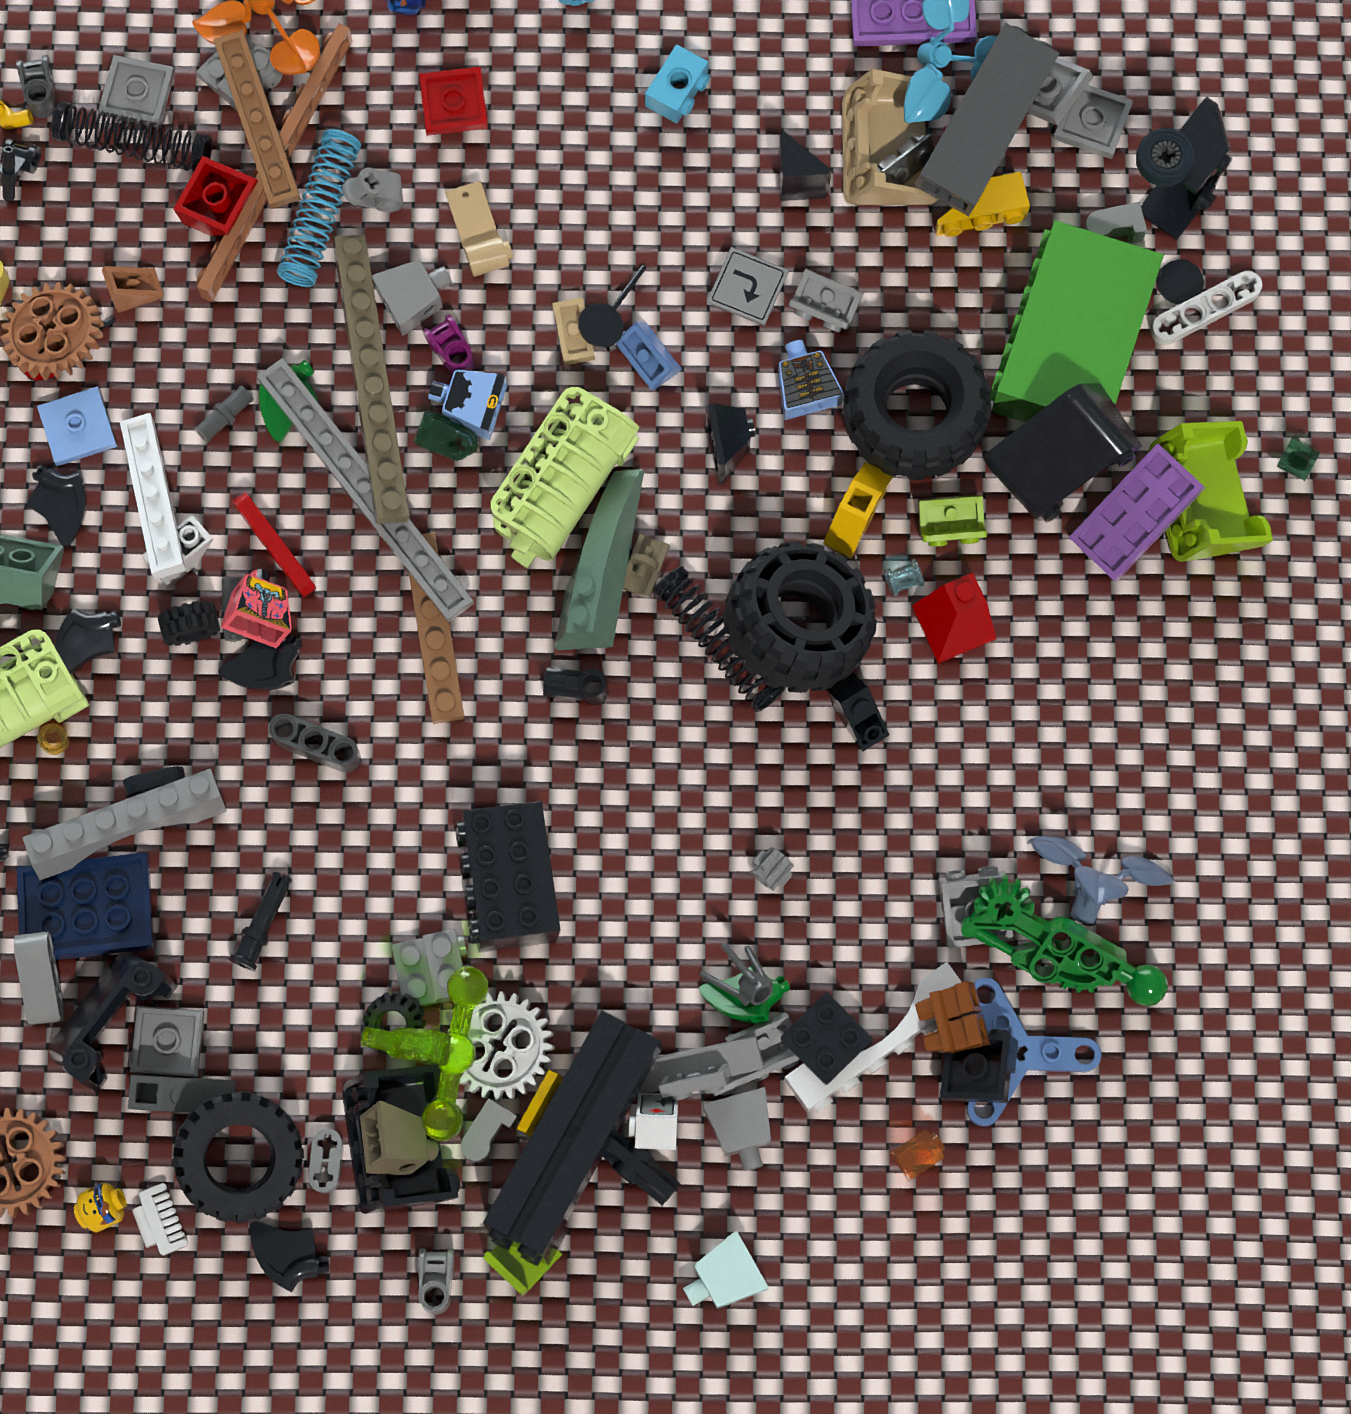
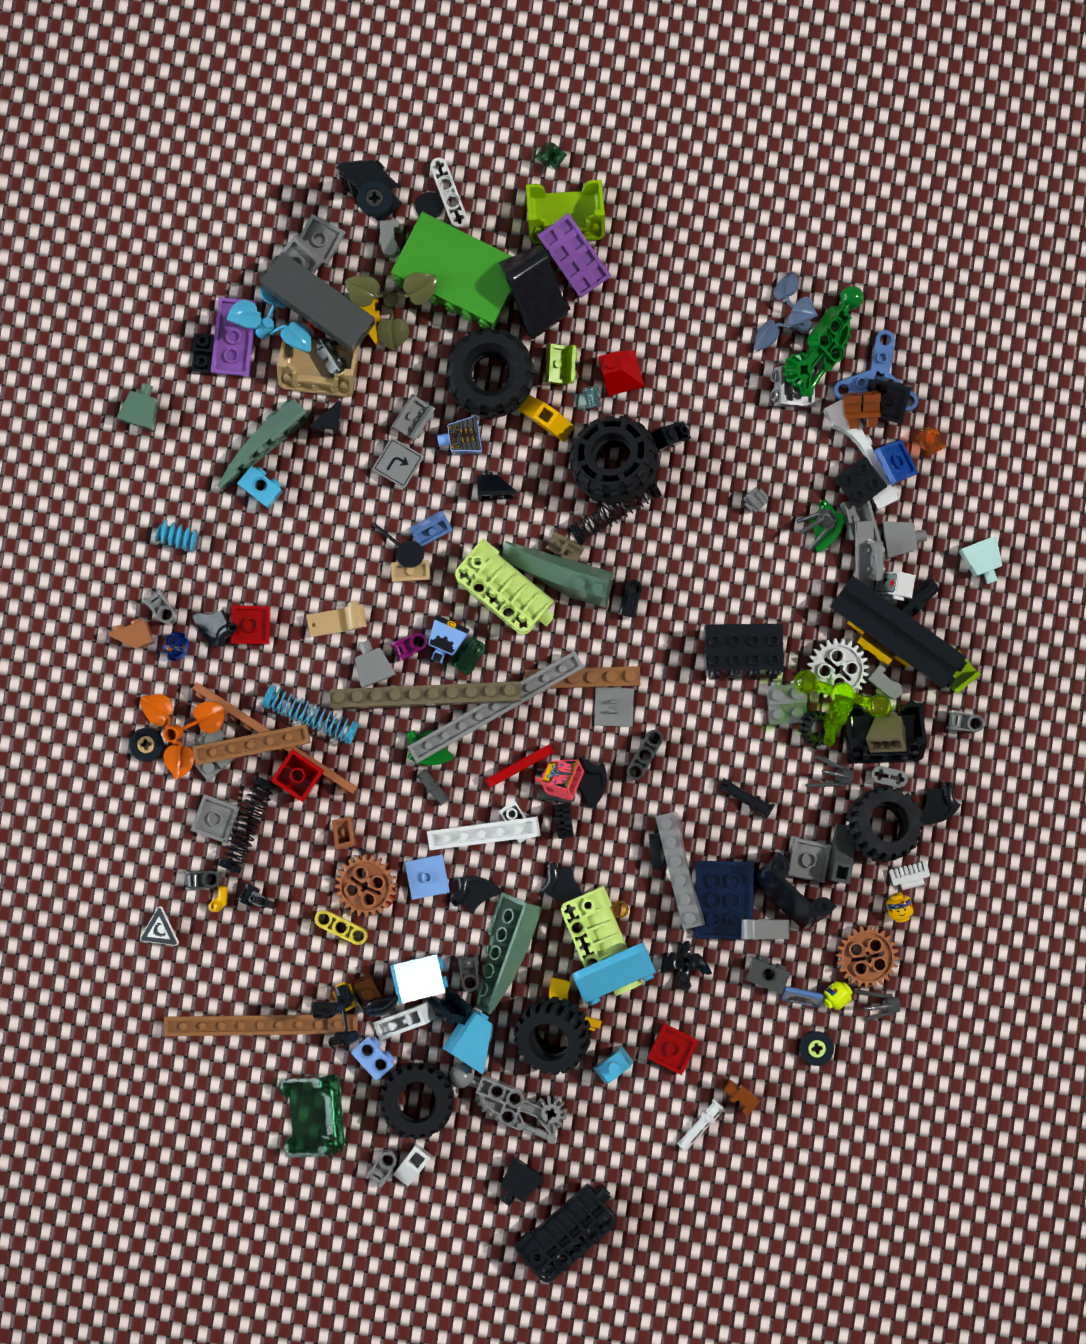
camera: 80 degrees left, 10 degrees up
light grey piece [342,168,404,212] -> none
none -> black arm [192,609,238,647]
none -> sand green wedge [218,399,310,491]
none -> olive plant [345,272,436,350]
none -> light grey piece [594,687,634,727]
none -> dark grey plant [805,755,854,787]
none -> blue plate [874,439,918,485]

